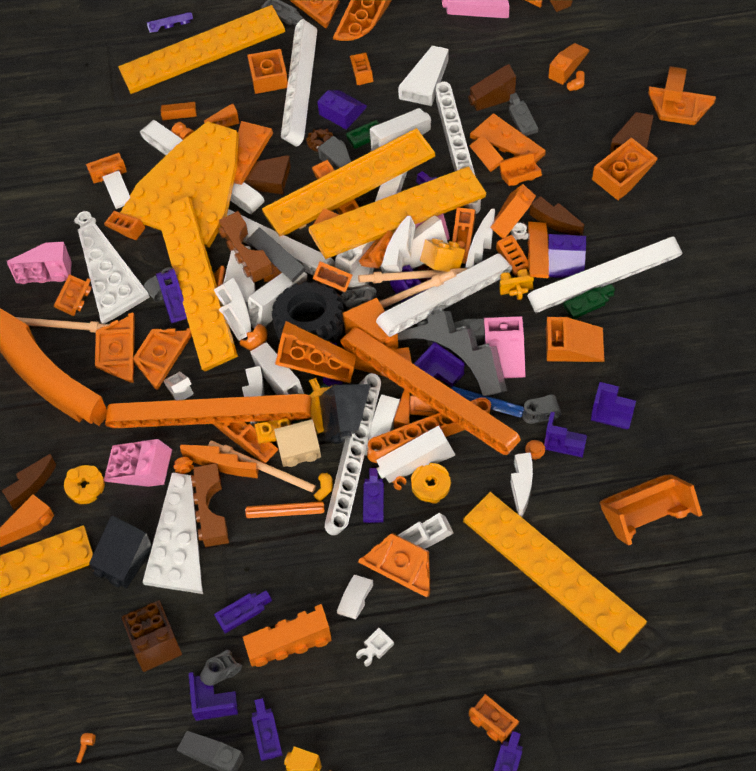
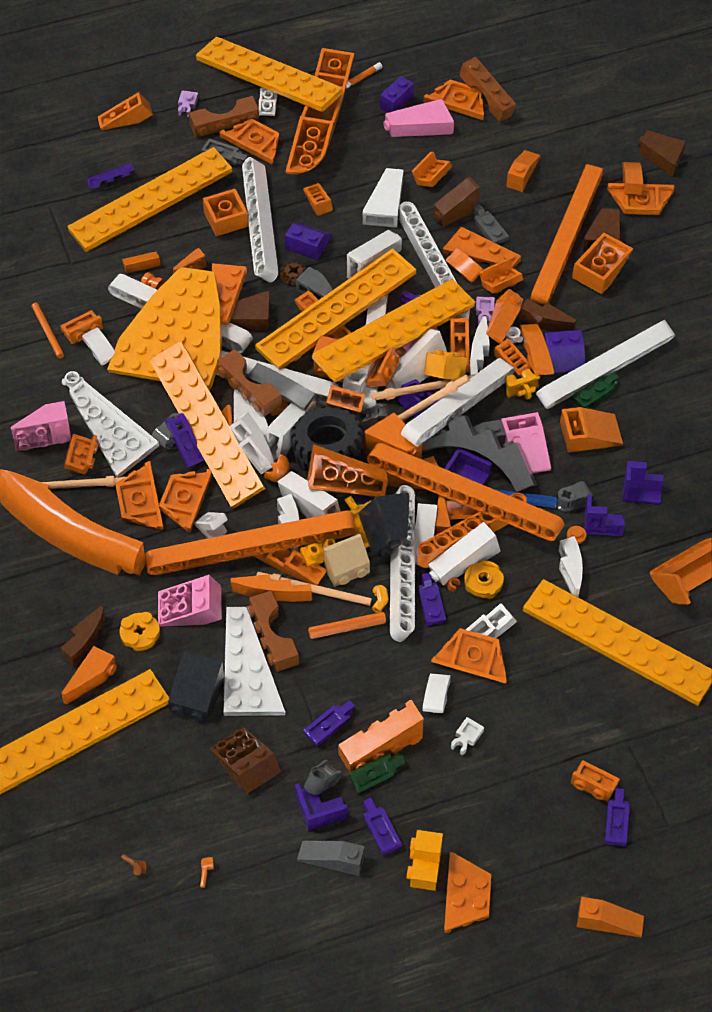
camera: 15 degrees left, 5 degrees down
orange slope [104,211,145,240] -> none
orange plate [174,457,194,474] -> none
dark green plate [346,120,379,149] -> none
white slope [382,216,415,273] -> none
orange arm [567,71,585,91] -> none
none -> orange bar [32,303,64,359]
none -> dark orange hand [121,854,147,875]
none -> dark green hinge [348,753,406,793]
none -> orange bracket [412,152,452,187]
none -> lavender plate [476,297,495,325]
none -> orange beam [530,164,604,306]
none -> reddish brown slope [638,130,686,176]

